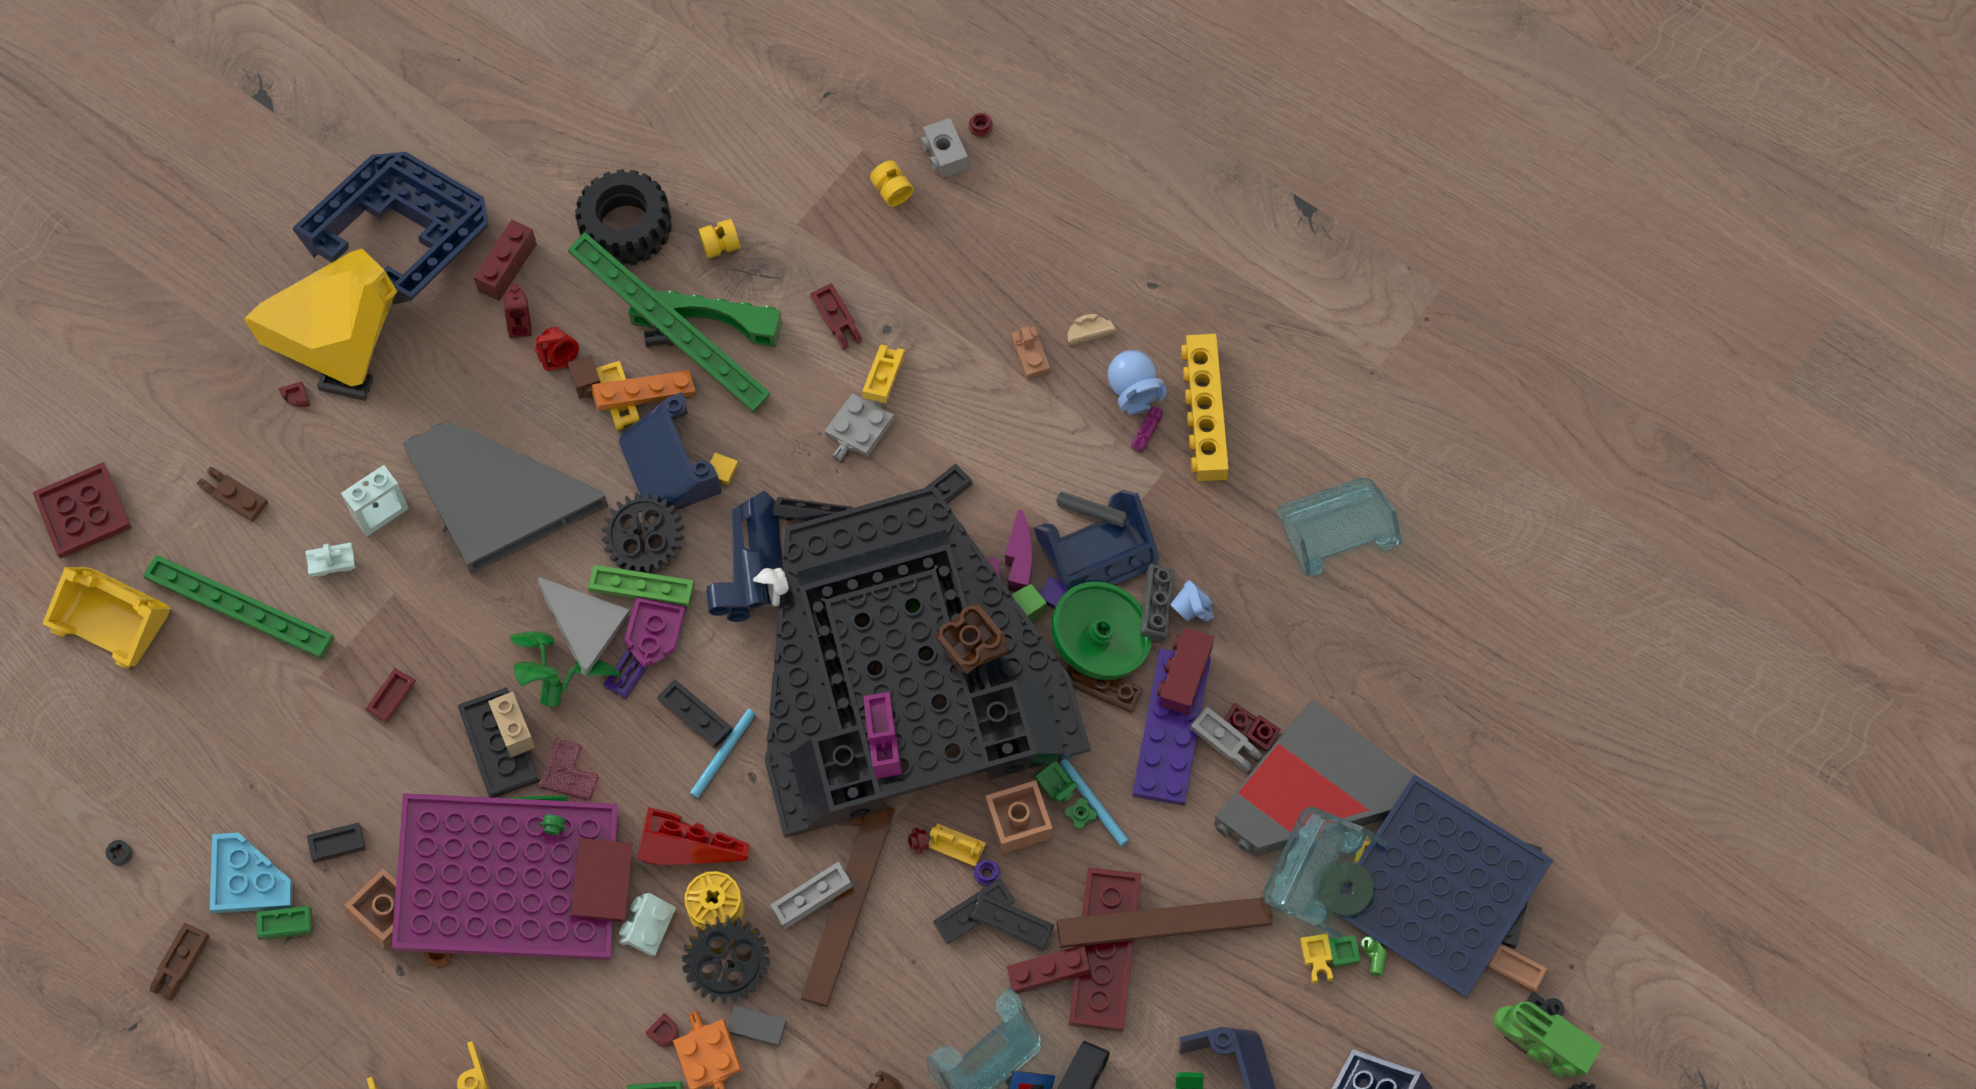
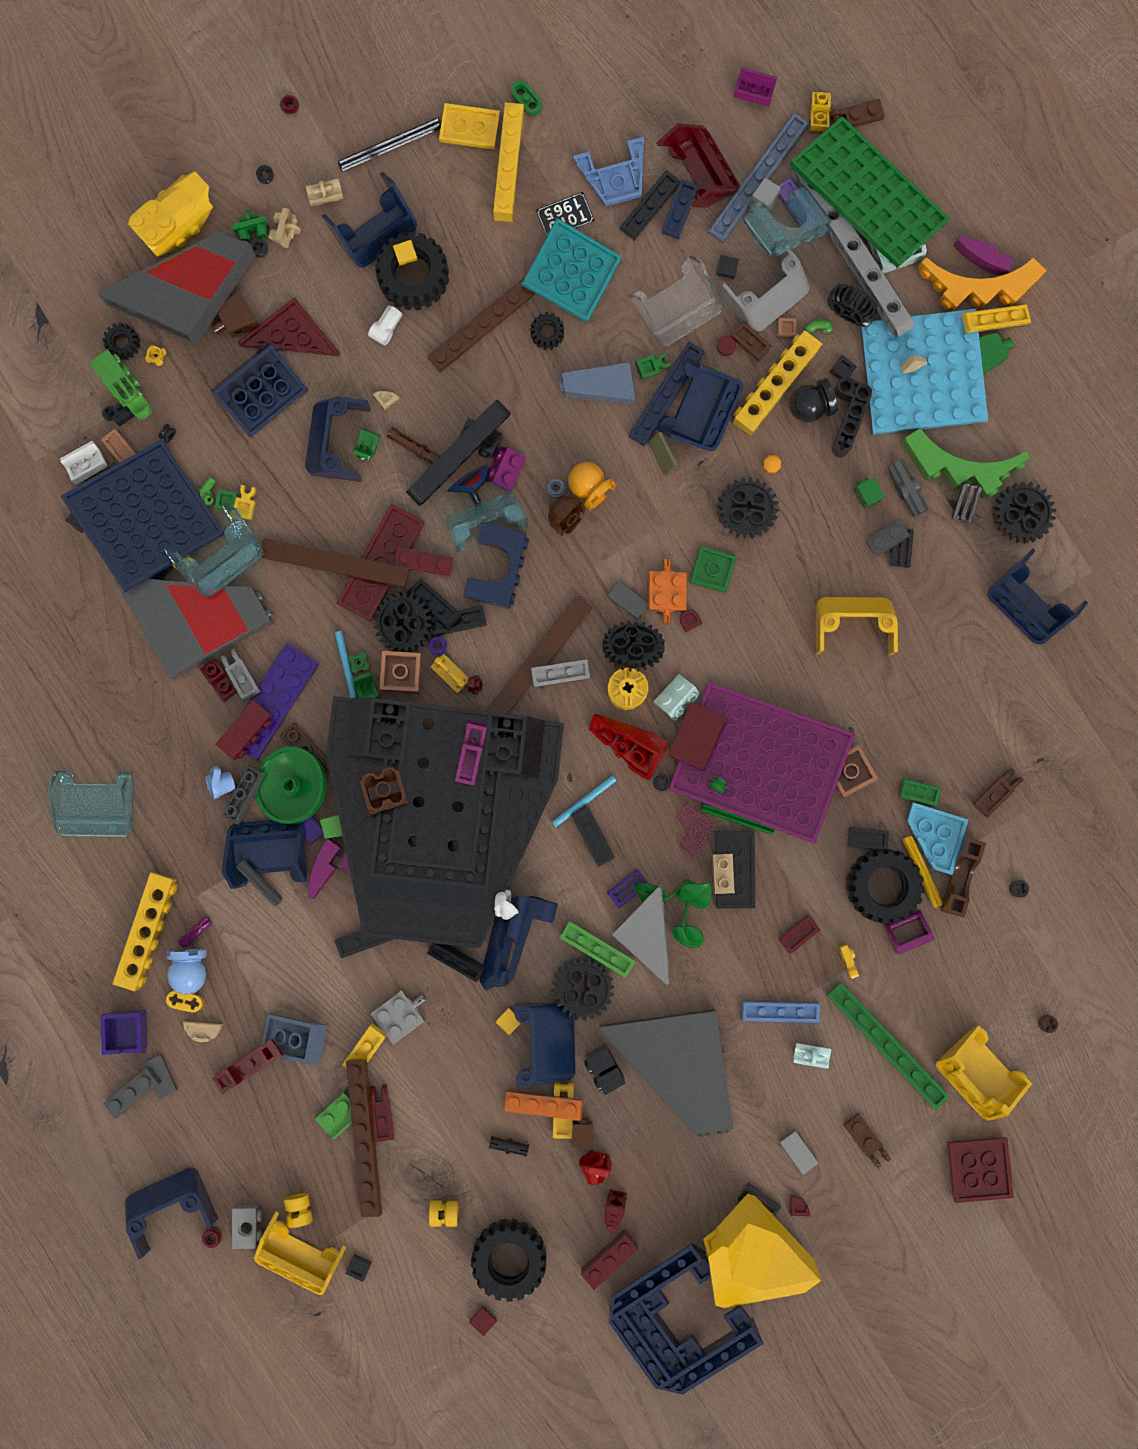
camera: 160 degrees left, 20 degrees up
light aqua window [341,465,409,537] -> none
green plate [568,232,770,413] -> none
magenta tile [624,597,687,669] -> none
green arch [628,287,782,347] -> none
nougat hinge [1011,326,1050,379] -> none
clear green plate [1320,862,1374,917] -> none
none -> white bracket [60,441,108,485]
none -> dark purple piece [100,1010,147,1055]
none -> dark grey plate [103,1067,161,1119]
none -> dark blue windscreen [125,1168,219,1260]
none -> dark grey tile [143,1054,178,1099]
none -> black bush [158,424,176,443]
none -> yellow beam [166,991,204,1012]
none -> dark red slope [212,1038,283,1094]
none -> yellow windscreen [254,1212,346,1295]
none -> sand blue slope [261,1014,328,1064]
none -> bright green plate [315,1092,352,1140]
none -> reddish brown plate [346,1059,382,1217]
none -> black tile [346,1254,372,1282]
none -> black gear [373,591,434,653]
none -> dark blue arch [464,522,529,609]
none -> dark red tile [469,1306,497,1336]
none -> black piece [584,1043,626,1095]
none -> black bush [653,774,671,791]
none -> medium blue tile [742,1001,820,1023]
none -> light grey tile [779,1130,819,1175]
none -> yellow plate [837,944,859,979]
none -> black tyre [846,849,925,924]
none -> magenta tile [884,910,935,954]
none -> yellow axle [902,836,943,908]
none -> reddish brown arch [940,837,986,918]
none -> reddish brown bush [1038,1015,1059,1033]

